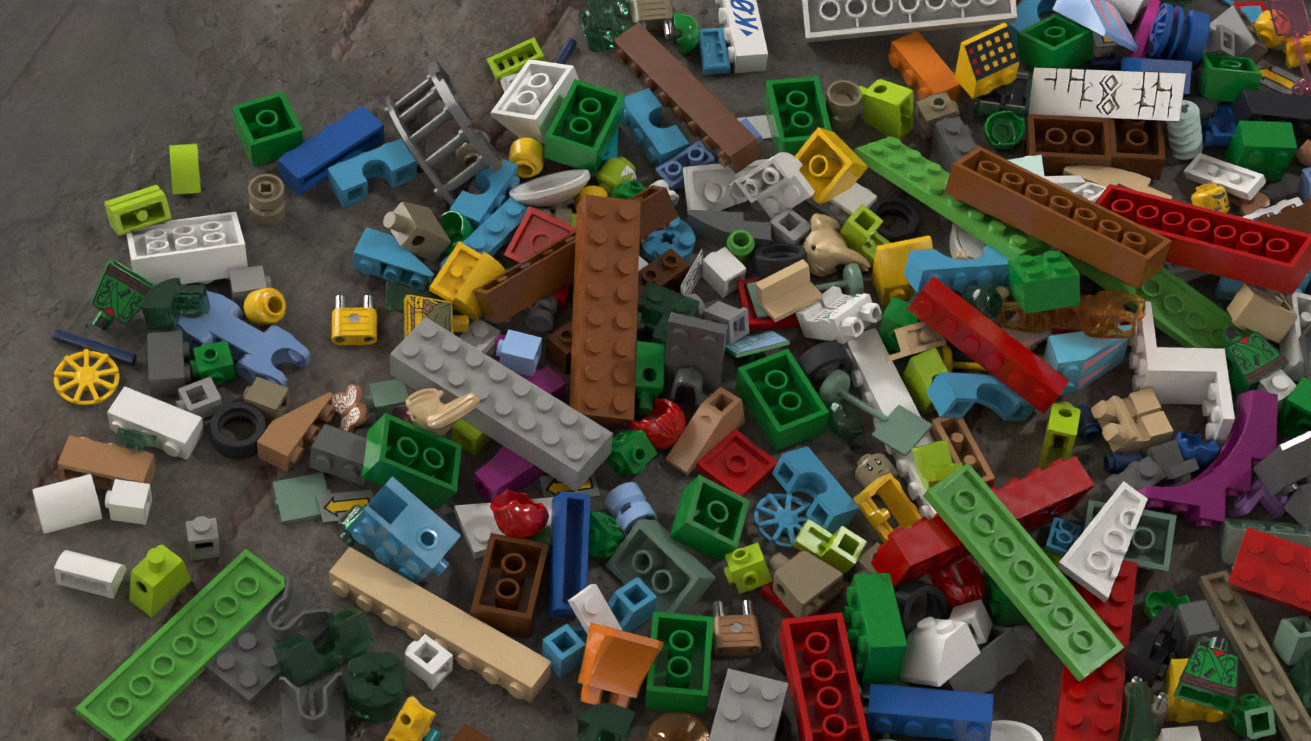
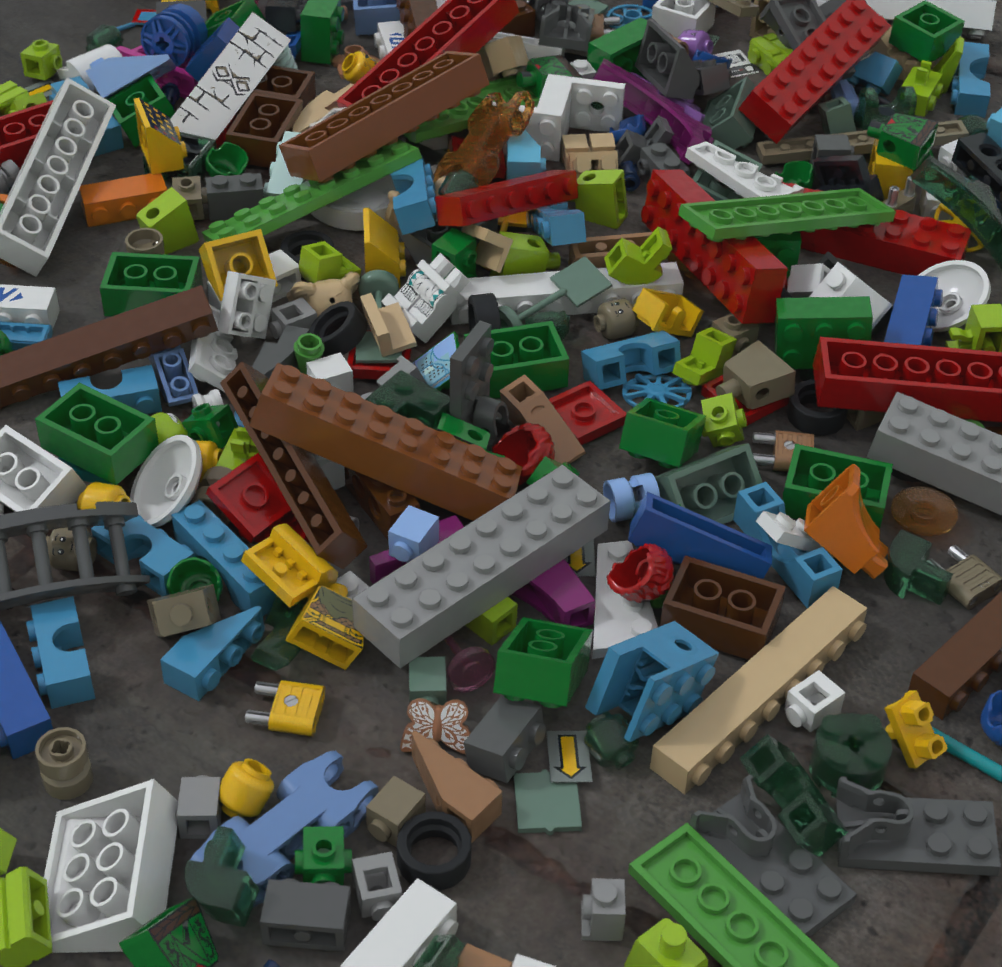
camera: 75 degrees left, 10 degrees down
tan hair [405,388,480,436] -> none
green brick [1008,251,1080,314] -> none
white plate [1184,153,1266,201] -> none

